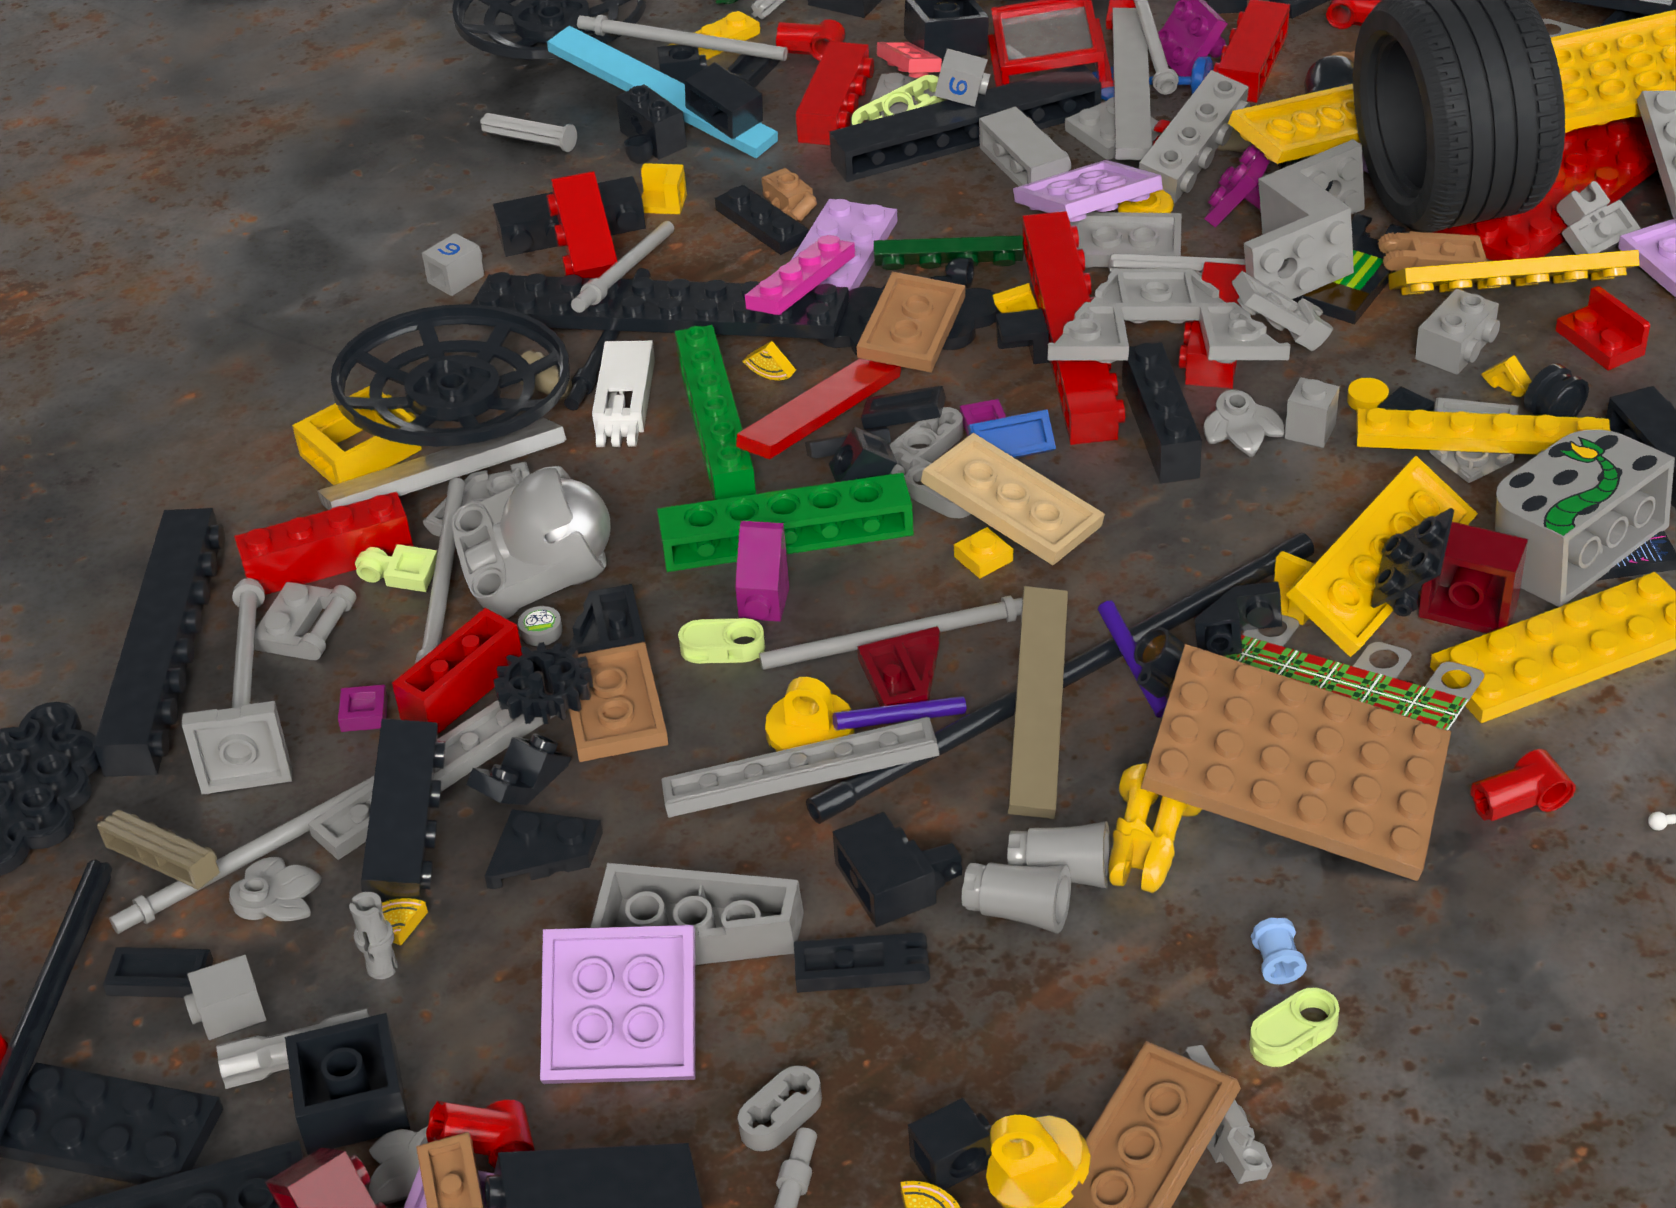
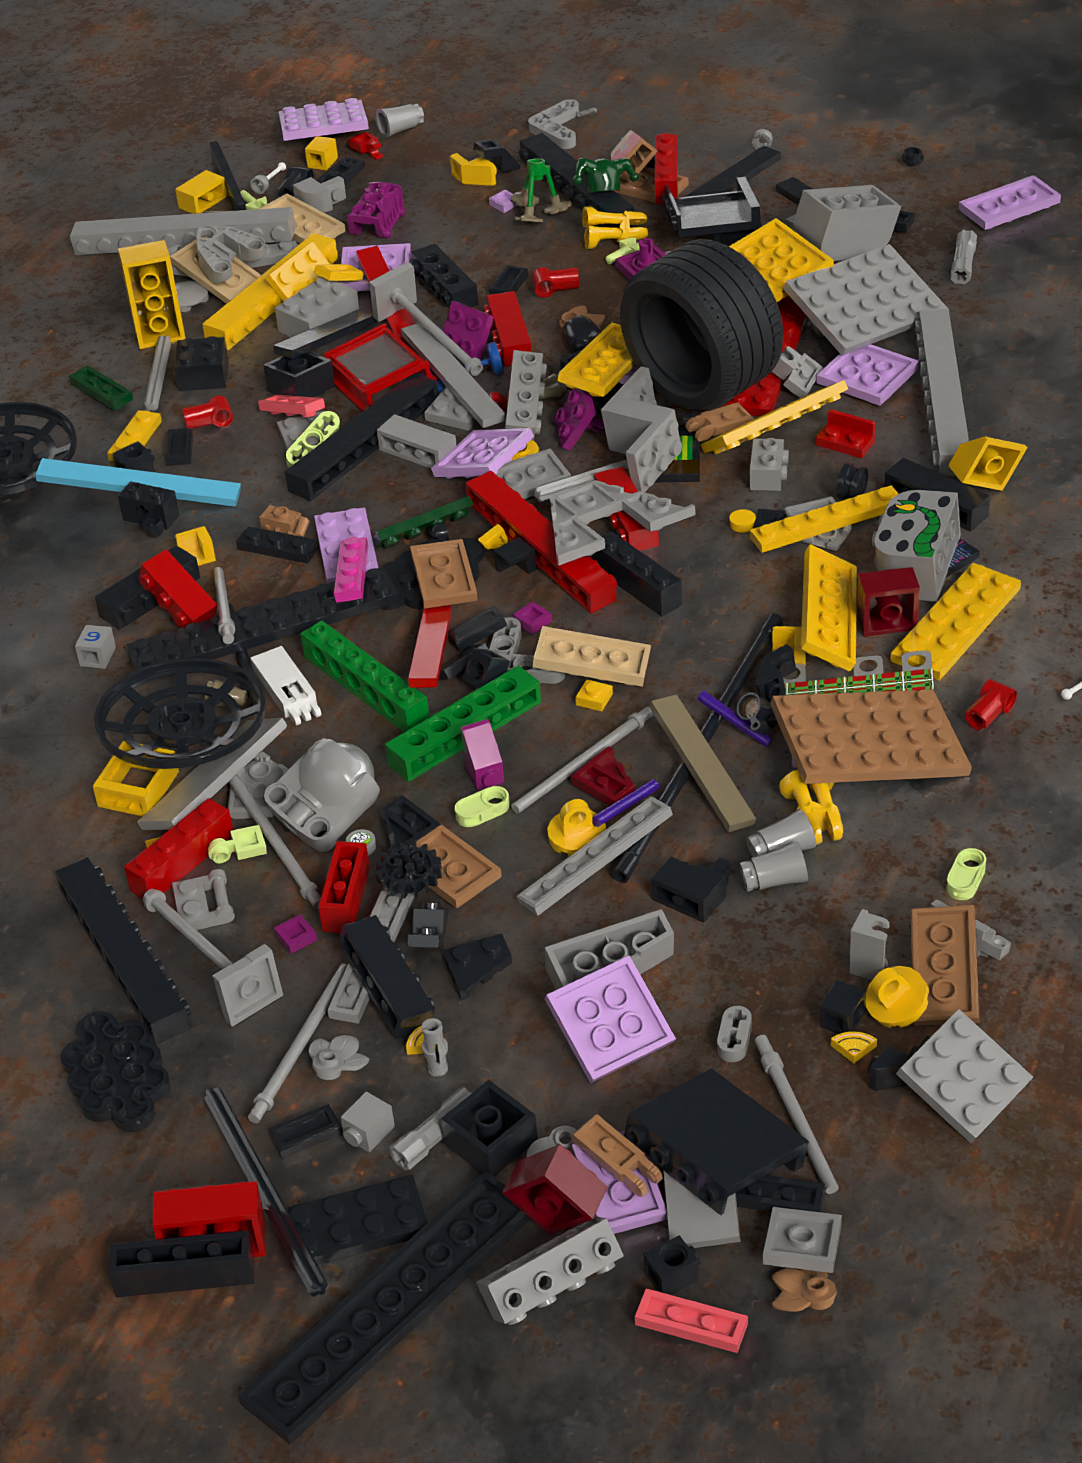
camera: 30 degrees left, 0 degrees up
dark tan piece [97,810,220,890] -> none
red piece [426,1099,535,1168] -> none
light grey axle [480,113,577,152] -> none
light grey bar [577,15,788,61] -> none
black brick [684,62,763,139] -> none
yellow tile [742,341,796,380] -> none
black hinge [794,933,930,993] -> none
red brick [796,41,874,145] -> none
light grey brick [934,49,991,107] -> none
tile [967,409,1056,458] -> none
light grey plate [1203,390,1285,457] -> none
light grey plate [1232,271,1333,351] -> none
light blue bush [1251,918,1307,985] -> none
light grey brick [1285,377,1340,448] -> none
black hinge [1371,508,1454,617] -> none
yellow tile [1481,355,1532,397] -> none
none -> light grey hinge [850,909,889,980]

